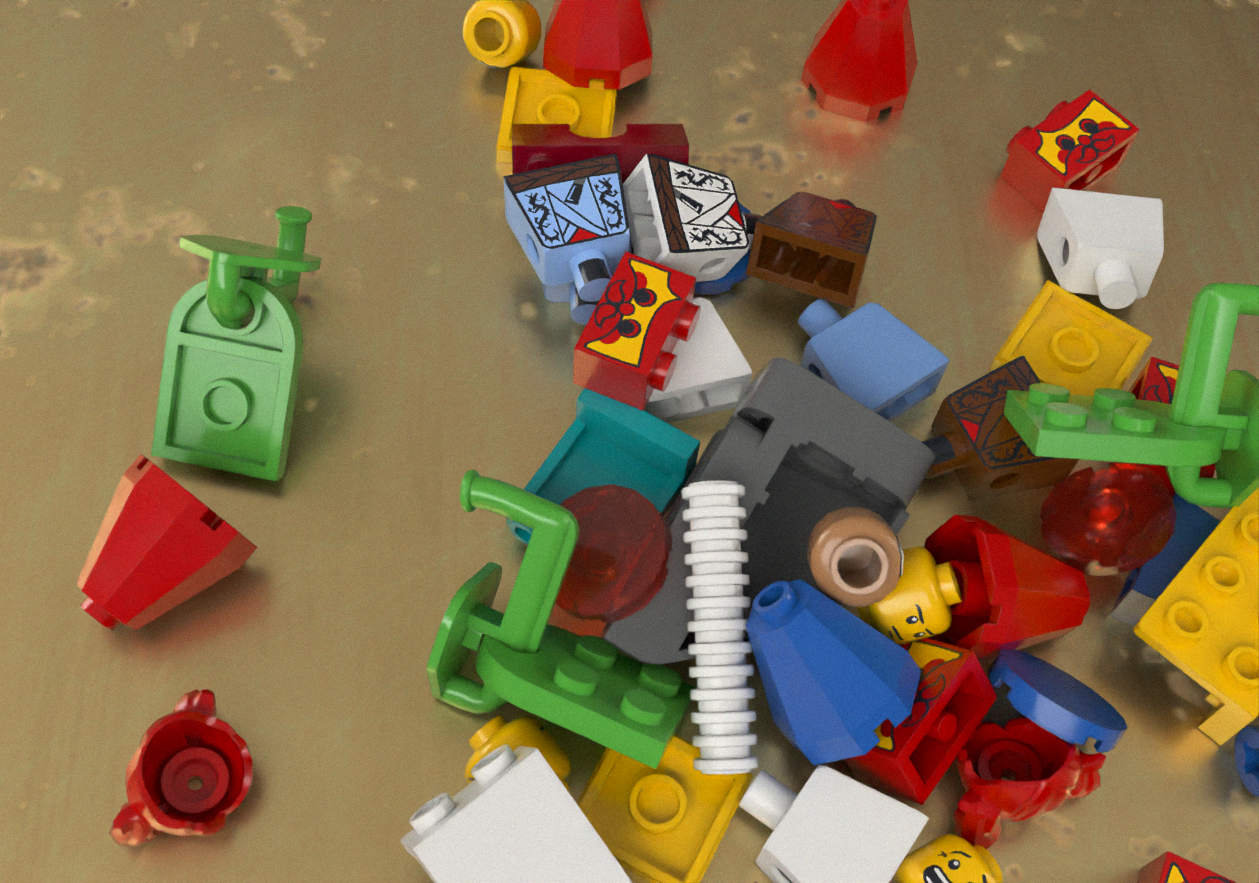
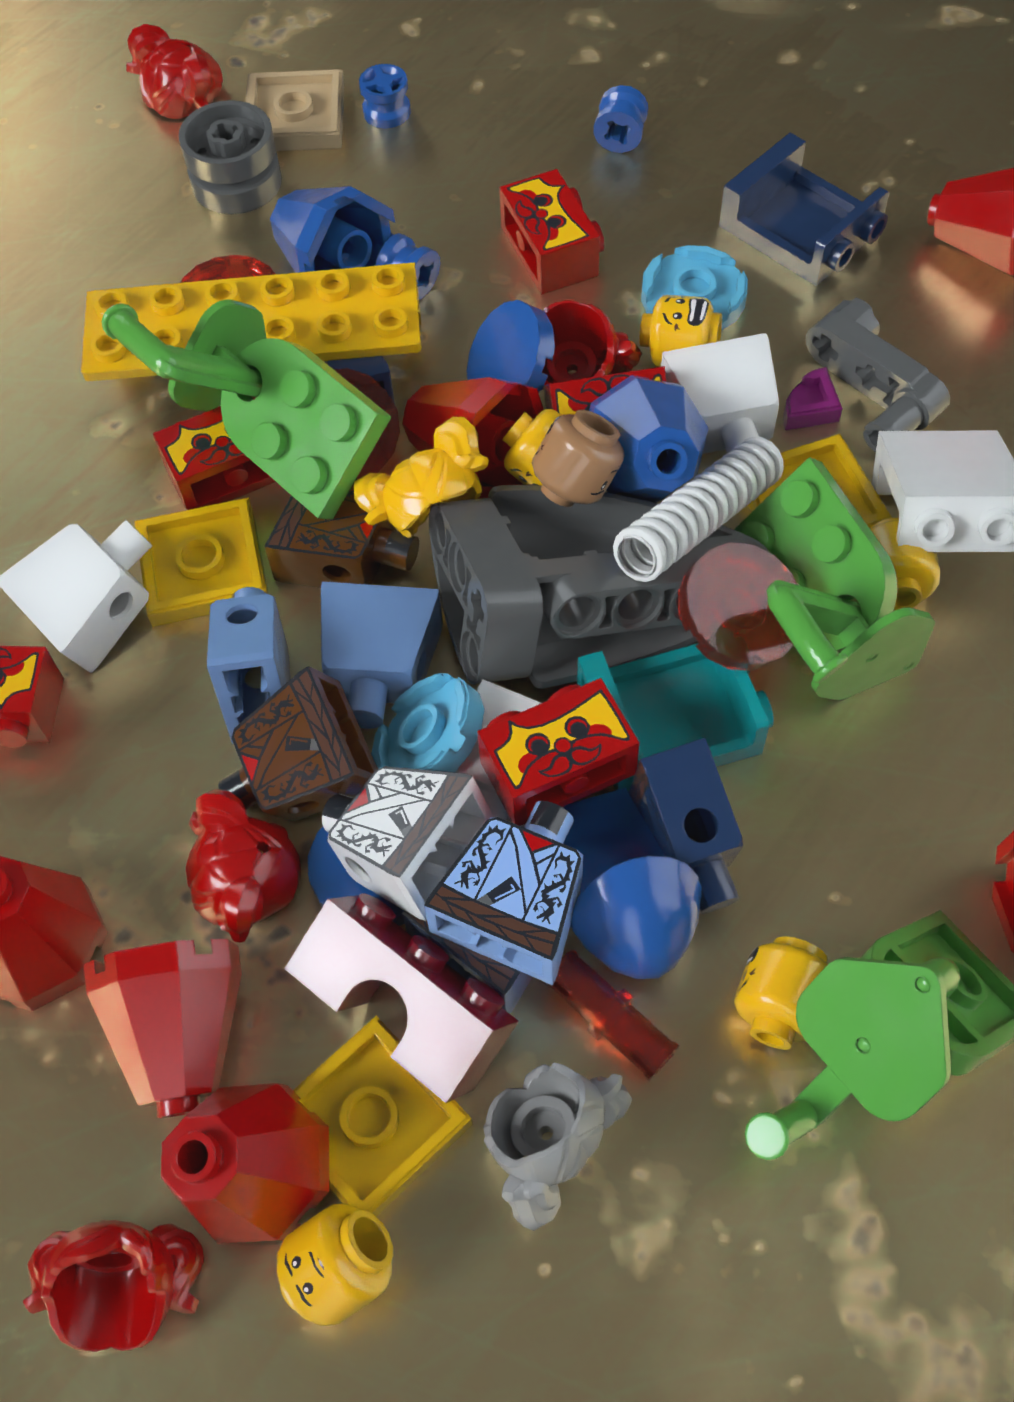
camera: 130 degrees left, 0 degrees up
none -> red cone [84,939,242,1119]
none -> red hair [186,789,301,943]
none -> medium blue torso [207,587,291,744]
none -> yellow hair [354,417,489,538]
none -> medium azure tile [371,673,484,773]
none -> light grey hair [483,1062,632,1231]
none -> clear red pin [543,949,680,1081]
none -> blue piece [563,788,702,979]
none -> dark blue torso [628,738,744,914]
none -> yellow head [734,936,828,1050]

